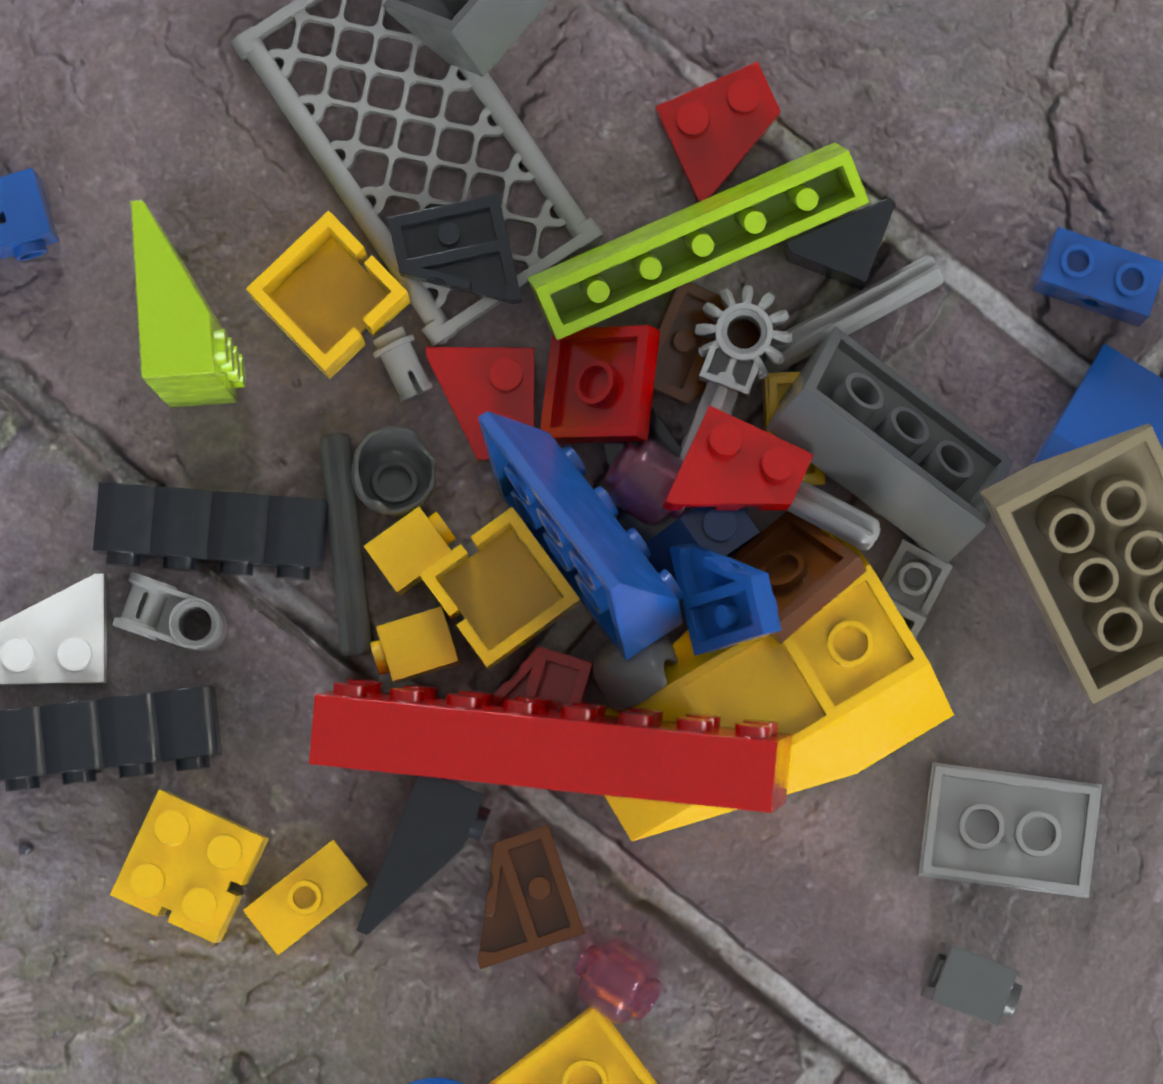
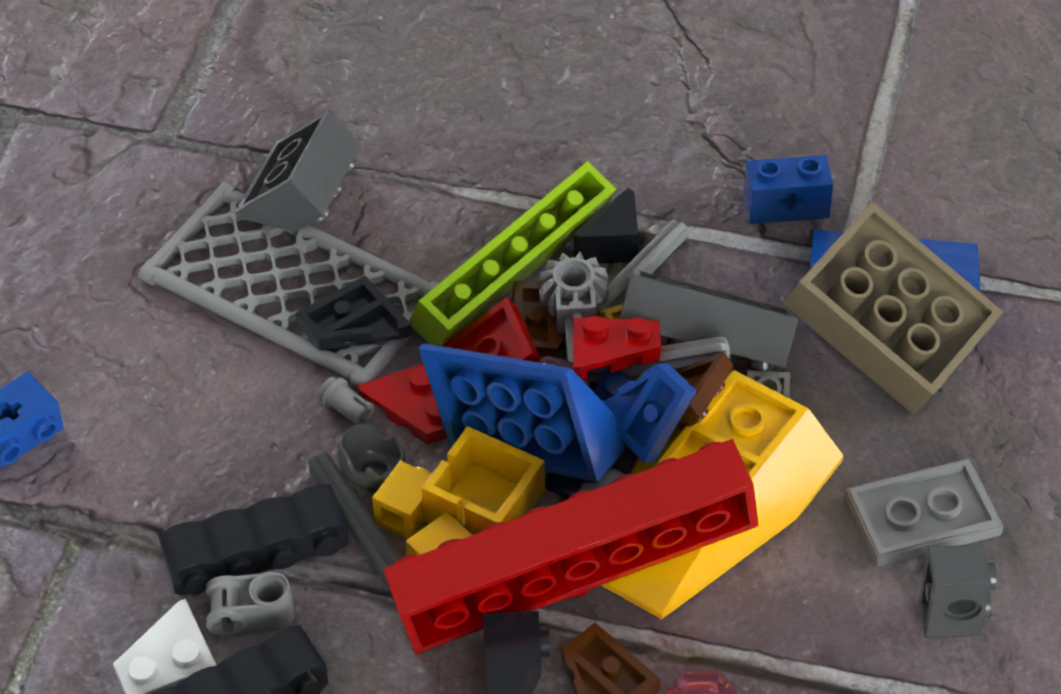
camera: 25 degrees left, 35 degrees down
lime slope [131,200,246,408] -> none
yellow piece [246,210,411,380] -> none
red wing [655,61,781,203] -> none

